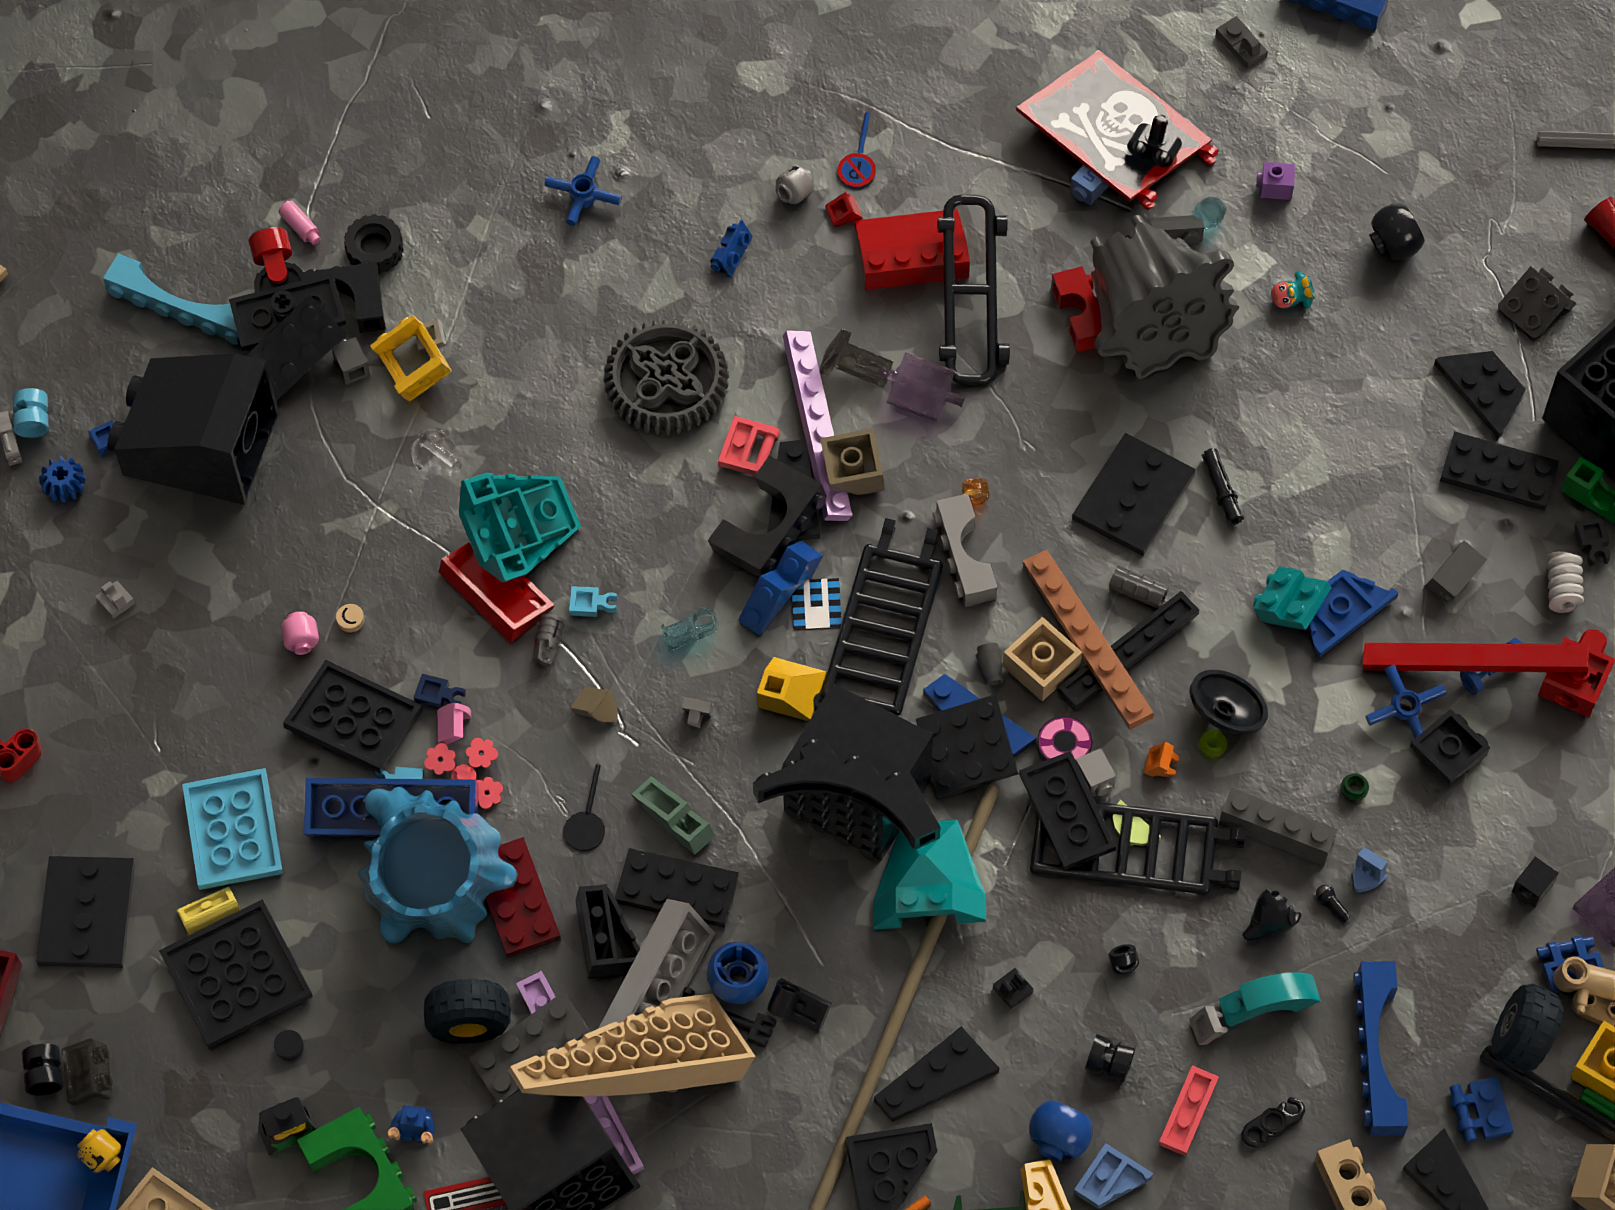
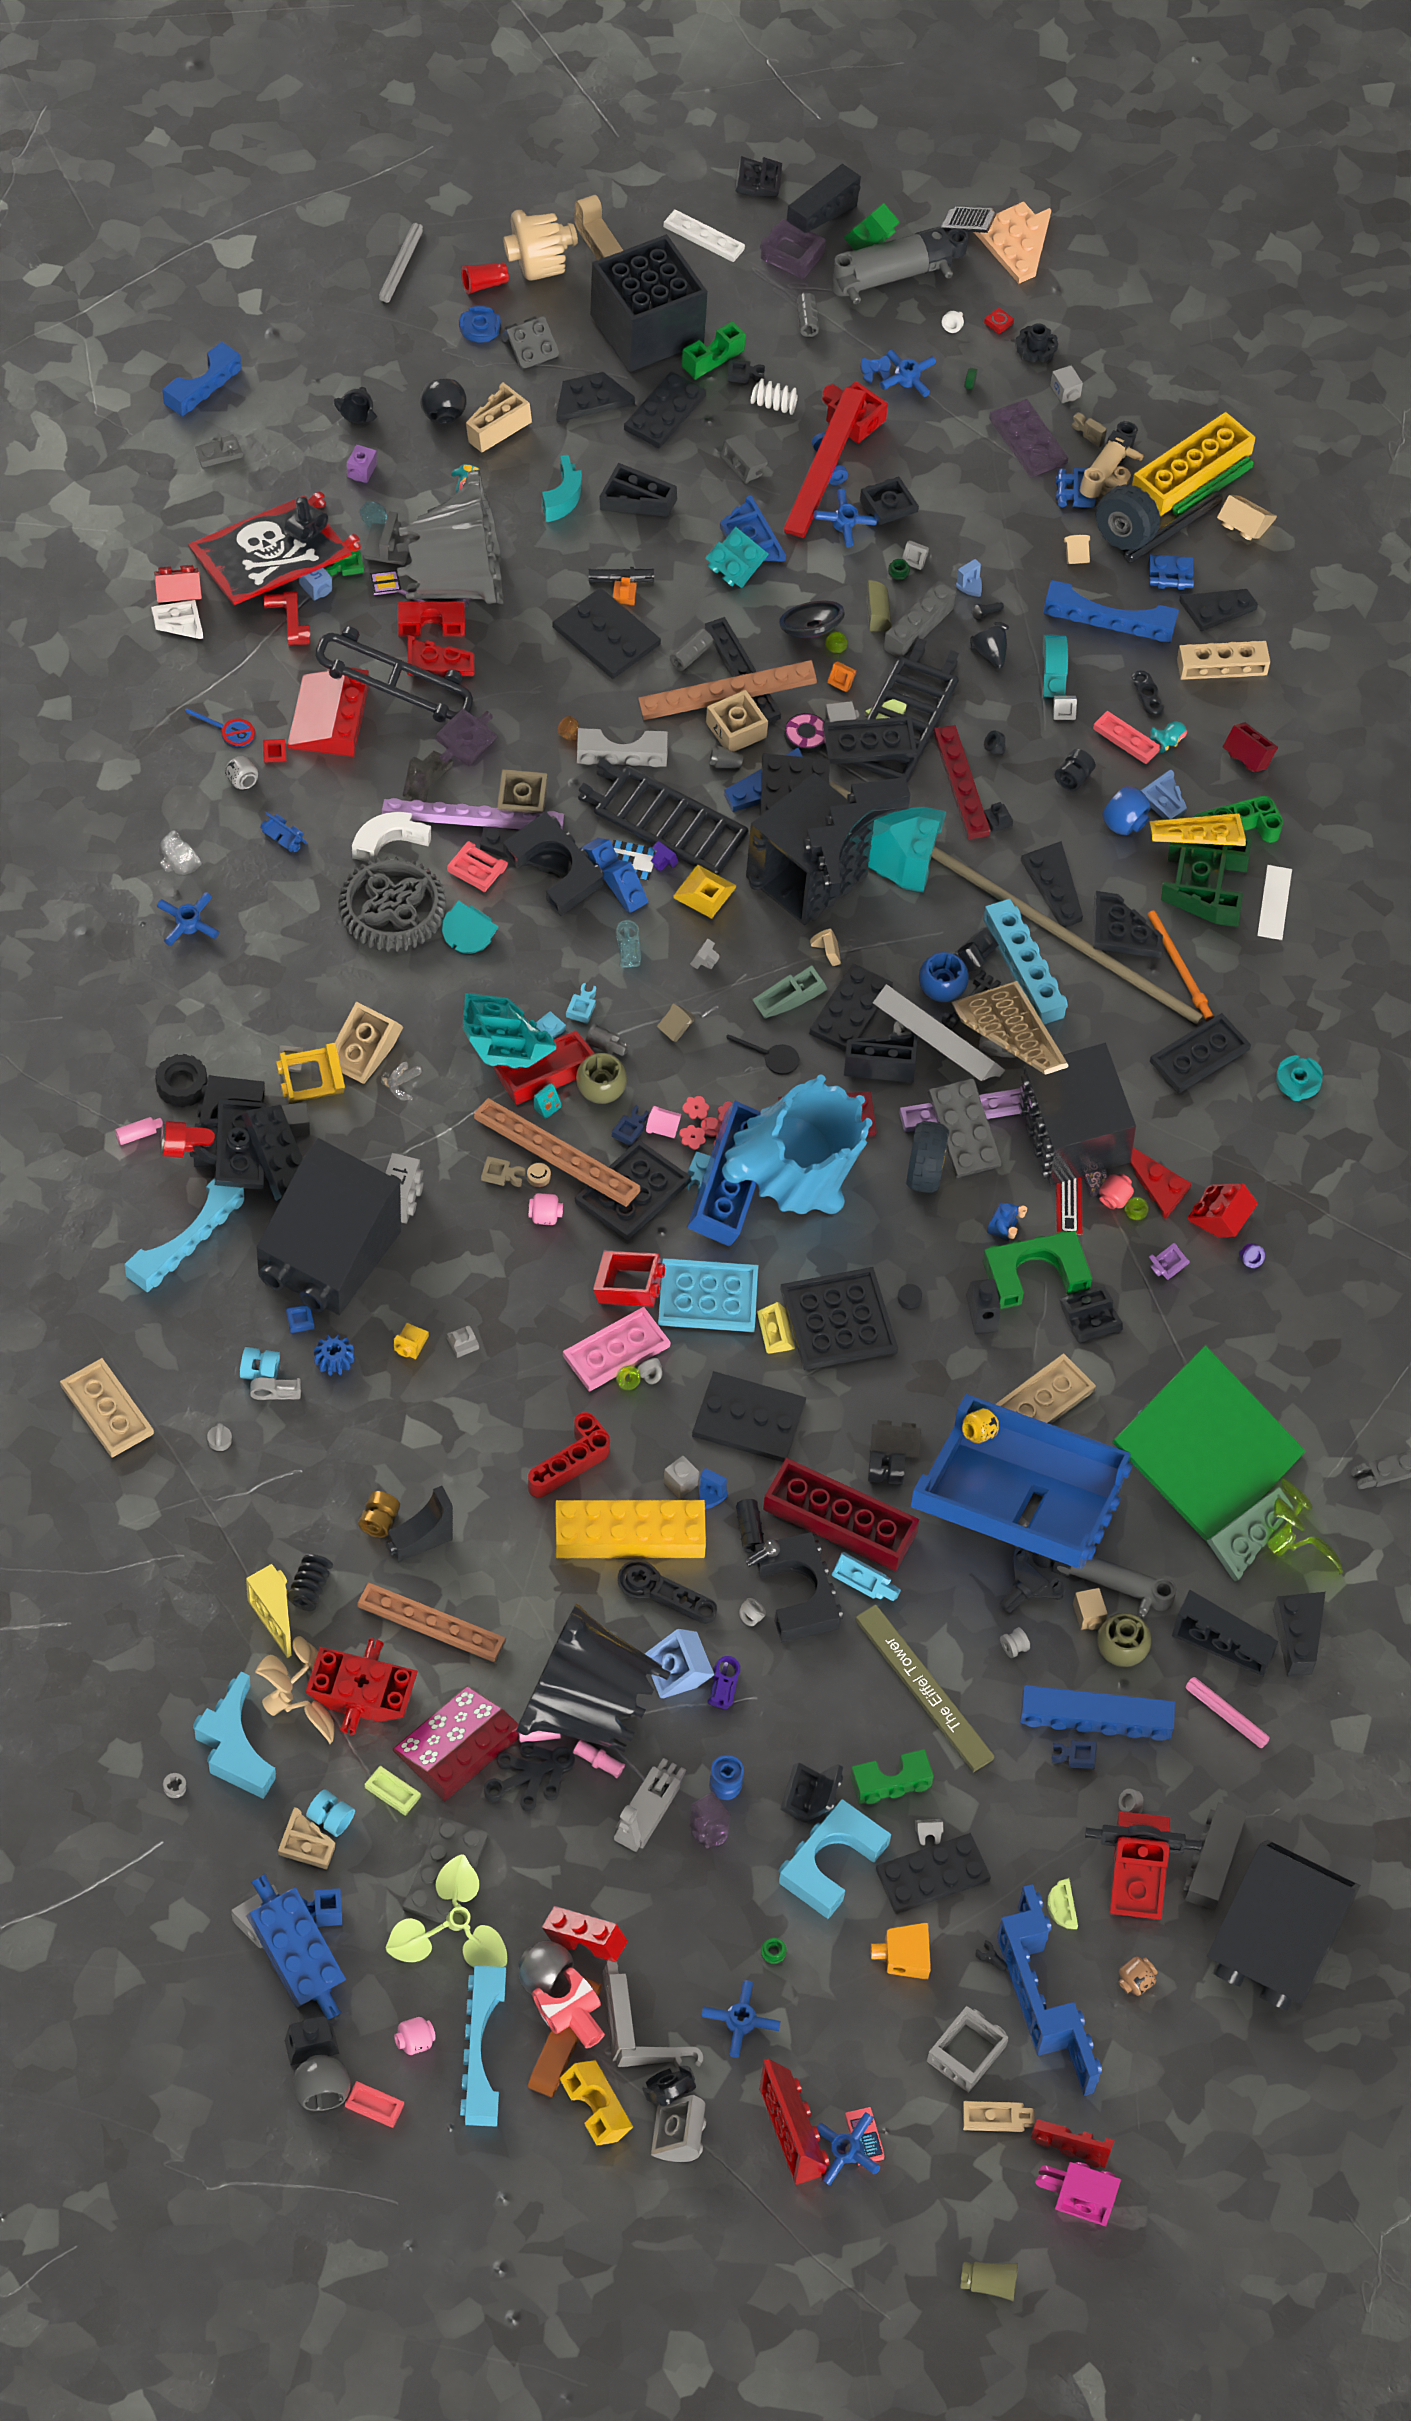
camera: 80 degrees left, 5 degrees down
black brick [1512,856,1559,908] -> none
none -> white wing [151,600,203,639]
none -> slope [154,565,202,602]
none -> clear cylinder [159,830,203,876]
none -> red beam [264,591,310,645]
none -> green plate [325,550,364,576]
none -> black hat [334,387,378,424]
none -> tan slope [335,1002,403,1084]
none -> white arch [352,812,431,863]
none -> light grey brick [386,1153,423,1224]
none -> yellow bracket [394,1323,429,1359]
none -> red wing [407,635,474,676]
none -> teal piece [442,900,499,953]
none -> blue tile [459,306,501,342]
none -> tan wedge [466,382,532,452]
none -> nougat plate [474,1098,640,1207]
none -> dark tan plate [481,1156,525,1187]
none -> teal slope [534,1083,562,1119]
none -> medium azure plate [536,1011,566,1040]
none -> teal arch [542,455,582,522]
none -> bright pink plate [563,1307,670,1392]
none -> olive wheel [576,1053,627,1104]
none -> red window [593,1251,666,1307]
none -> black wedge [599,463,677,517]
none -> orange tile [613,577,637,605]
none -> clear neon green plate [617,1366,641,1390]
none -> light grey tile [637,1358,663,1384]
none -> dark purple tile [651,841,679,871]
none -> tan tile [810,929,841,966]
none -> olive brick [866,580,892,631]
none -> light grey tile [902,540,929,570]
none -> dark red plate [933,725,990,840]
none -> medium azure brick [983,899,1068,1024]
none -> tan tile [1064,535,1090,564]
none -> teal animal [1150,721,1187,753]

